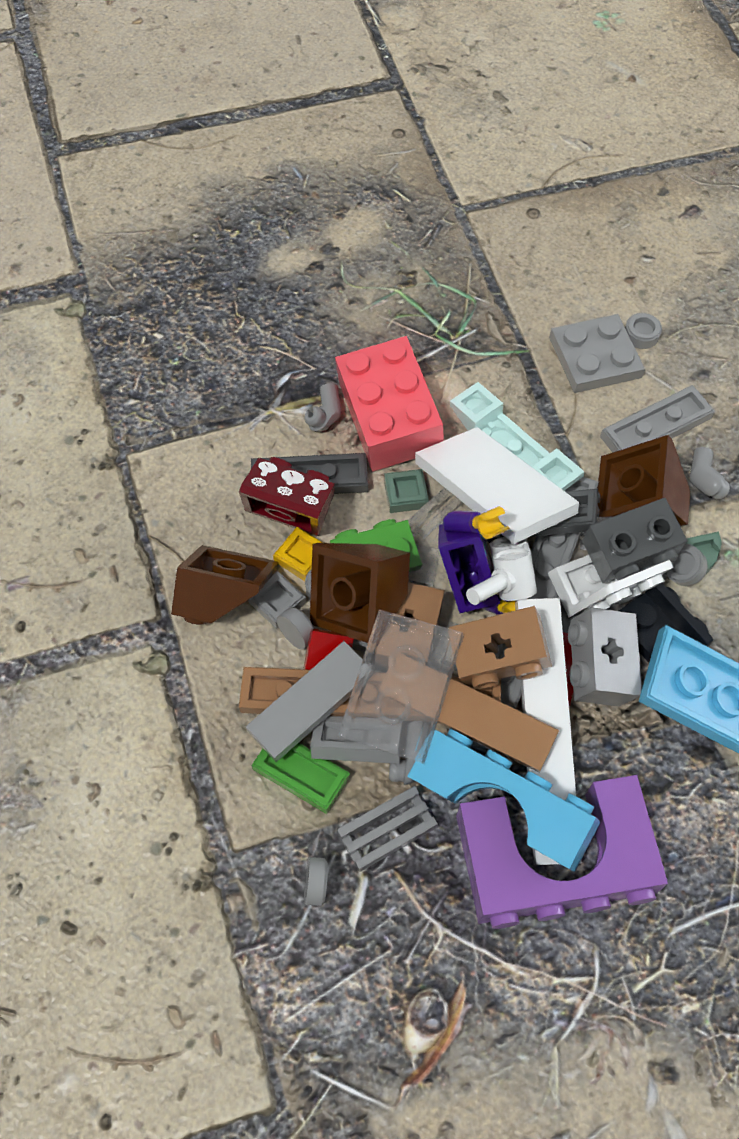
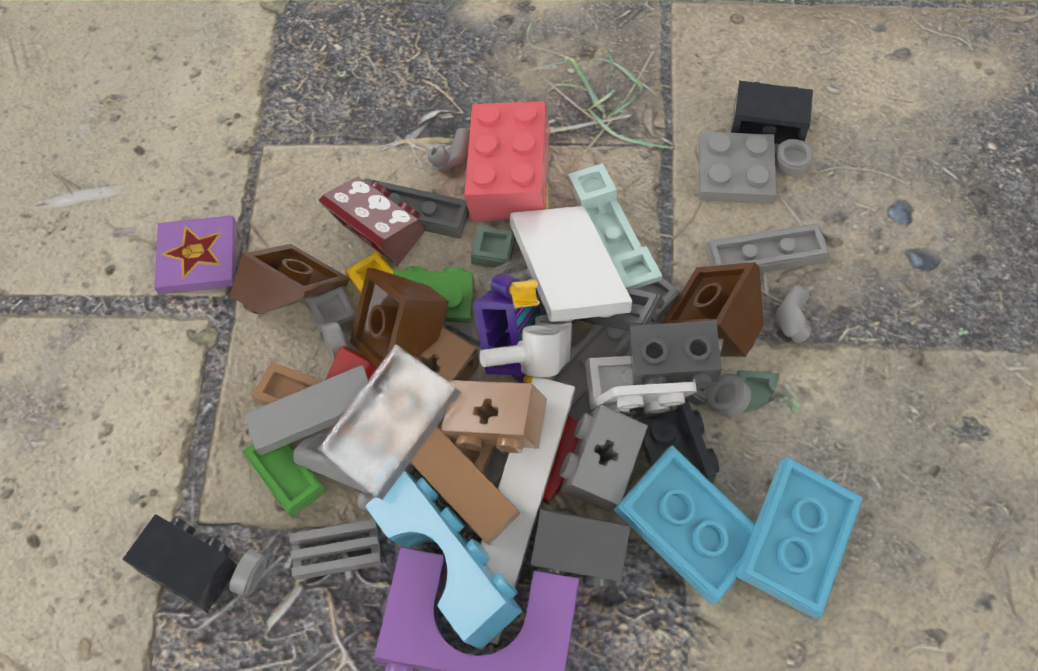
camera: 25 degrees right, 0 degrees up
none -> black brick [122,514,237,613]
none -> medium lavender tile [154,215,237,294]
none -> dark grey brick [531,509,630,587]
none -> black brick [731,80,813,144]

